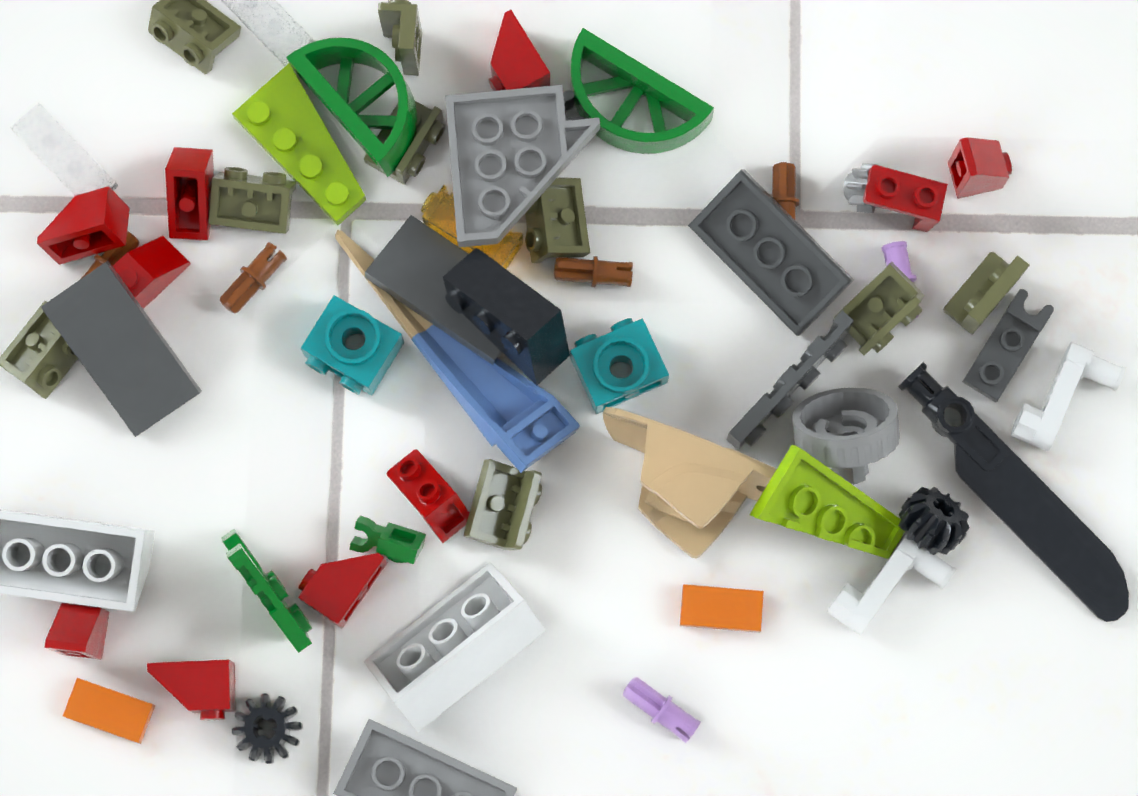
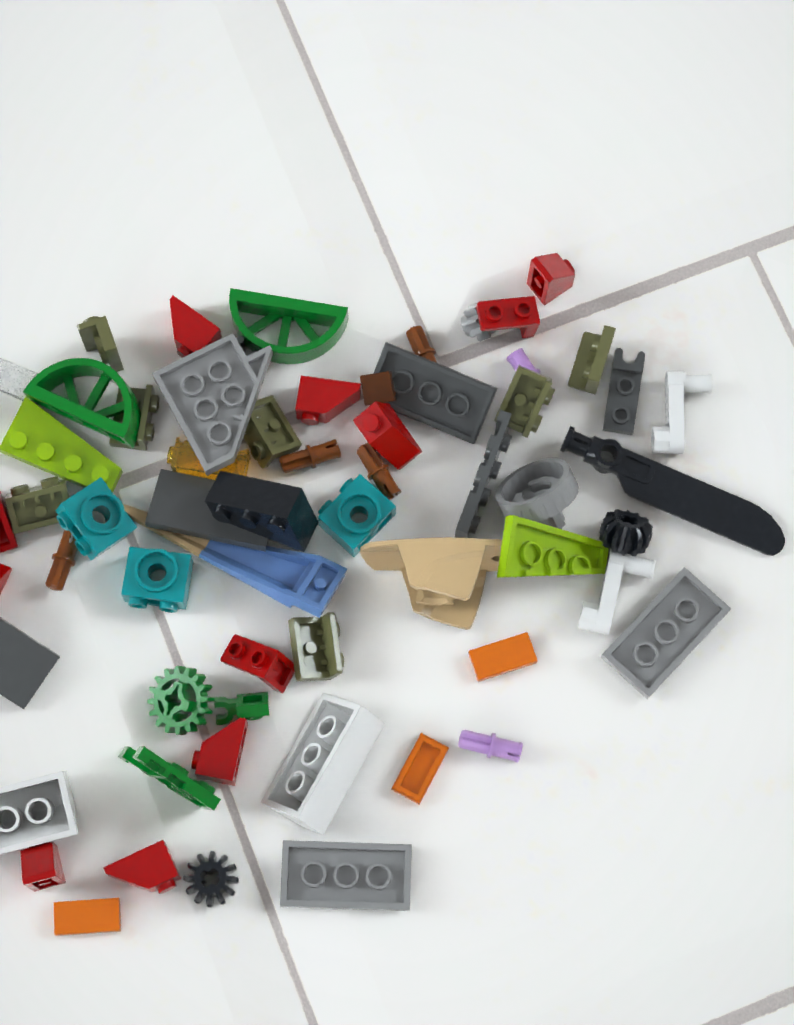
camera: 25 degrees left, 5 degrees down
none -> teal brick [55,477,137,561]
none -> green gear [147,666,215,735]
none -> red slope [295,375,361,425]
none -> red slope [353,401,423,470]
none -> dark orange axle [356,443,402,500]
none -> reddish brown tile [360,371,396,406]
none -> orange tile [391,733,449,805]
none -> light grey plate [601,567,731,699]

